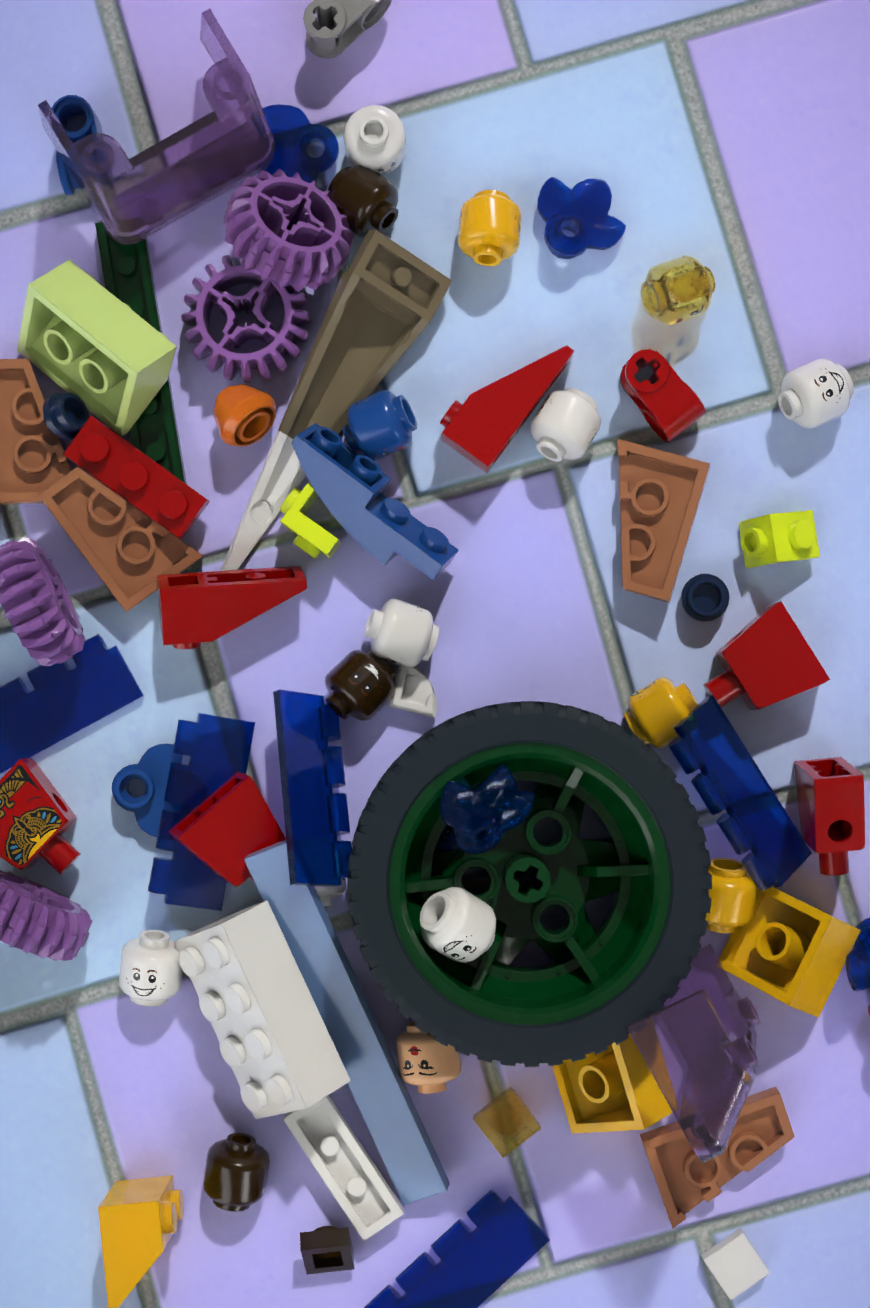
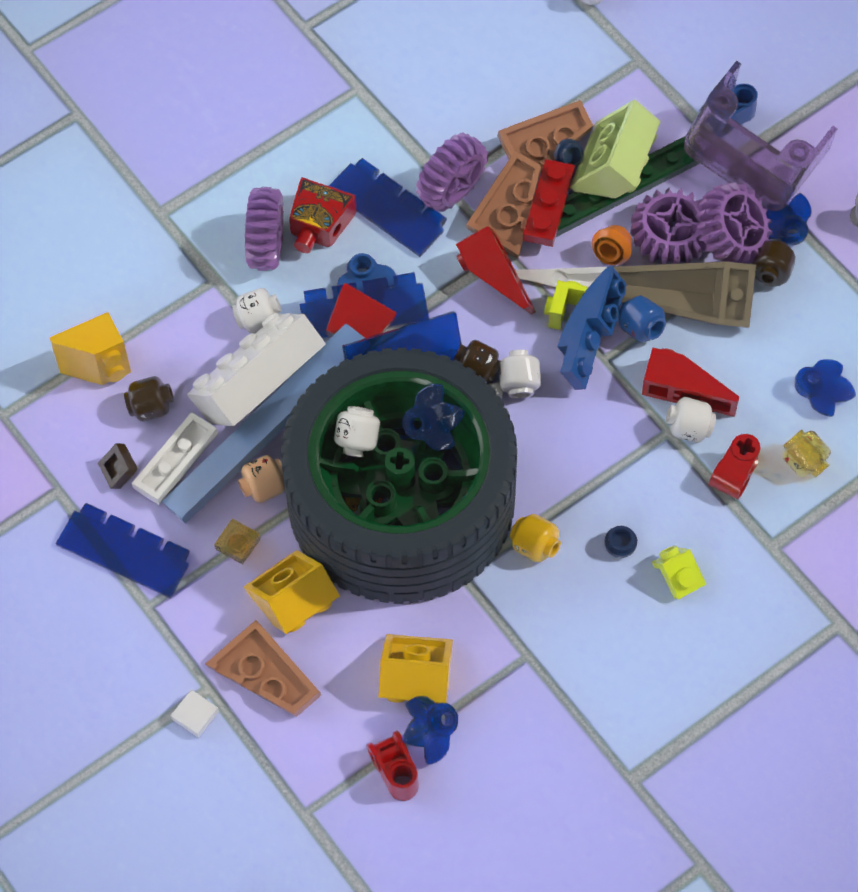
camera: 65 degrees right, 25 degrees down
white head [343,105,406,175] -> none
yellow head [458,190,522,266] -> none
nougat wing [618,439,710,603] -> none
clear purple windscreen [627,944,761,1162] -> none
clear blue windscreen [668,695,812,891] -> none
red torso [703,601,830,710] -> none
yellow head [705,858,757,934] -> none
white head [778,358,854,429] -> none
red torso [794,757,865,876] -> none

